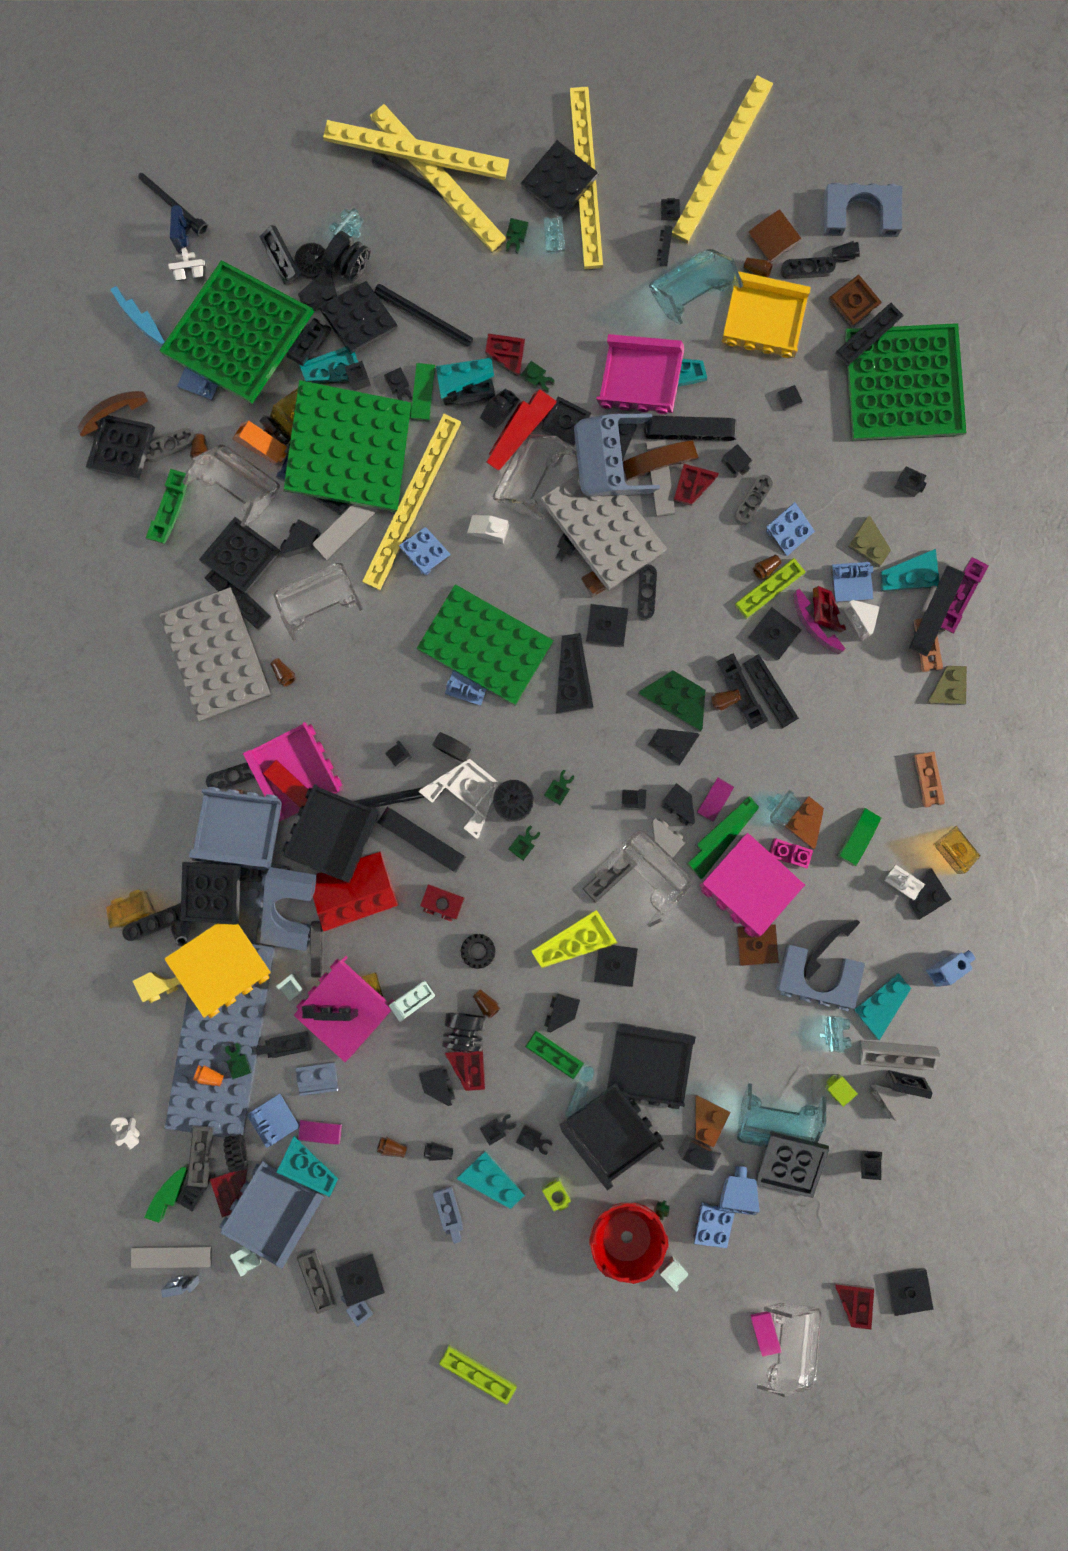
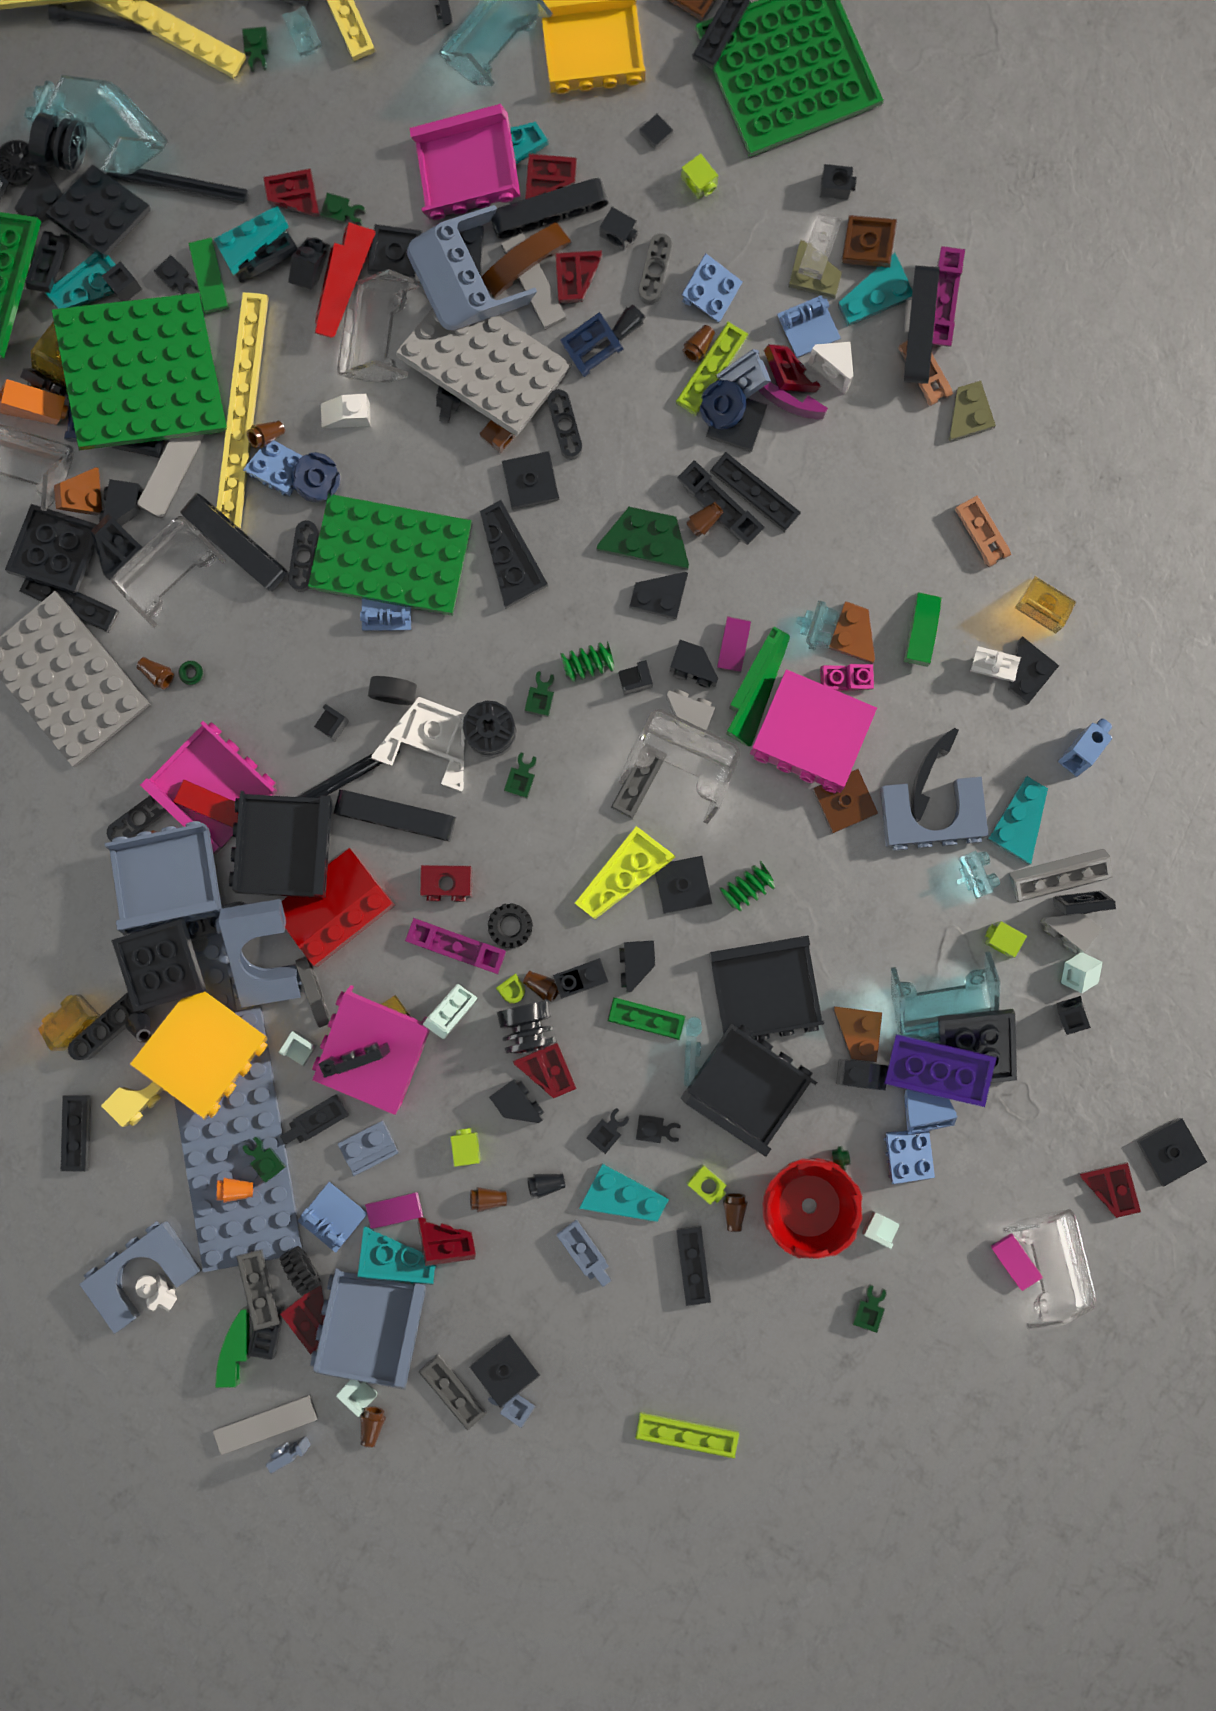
camera: 15 degrees left, 0 degrees up
none -> clear light blue windscreen [45,75,168,175]
none -> dark orange wing [54,467,102,516]
none -> black plate [60,1095,90,1171]
none -> sand blue arch [79,1221,202,1334]
none -> black wing [91,514,142,580]
none -> dark green plate [178,661,204,685]
none -> black beam [180,493,288,592]
none -> reddish brown cone [247,420,285,448]
none -> black beam [288,520,319,592]
none -> dark blue tile [291,452,341,502]
none -> reddish brown cone [360,1406,386,1447]
none -> magenta slope [405,918,507,974]
none -> dark red wing [417,1217,476,1266]
none -> lime brick [450,1128,481,1167]
none -> lime tile [496,973,526,1003]
none -> dark red wing [525,154,577,199]
none -> black slope [553,958,609,999]
none -> dark blue plate [560,312,624,377]
none -> green piece [560,641,614,682]
none -> black cone [612,304,646,341]
none -> black plate [676,1226,711,1306]
none -> lime brick [681,153,718,199]
none -> dark blue tile [700,380,746,430]
none -> sand blue plate [717,349,771,398]
none -> green piece [719,861,775,912]
none -> reddish brown cone [723,1193,748,1232]
none -> clear tile [798,212,842,280]
none -> reddish brown plate [842,215,897,267]
none -> dark green plate [852,1284,886,1333]
none -> dark purple plate [885,1034,996,1107]
none -> light aqua panel [1061,953,1103,993]

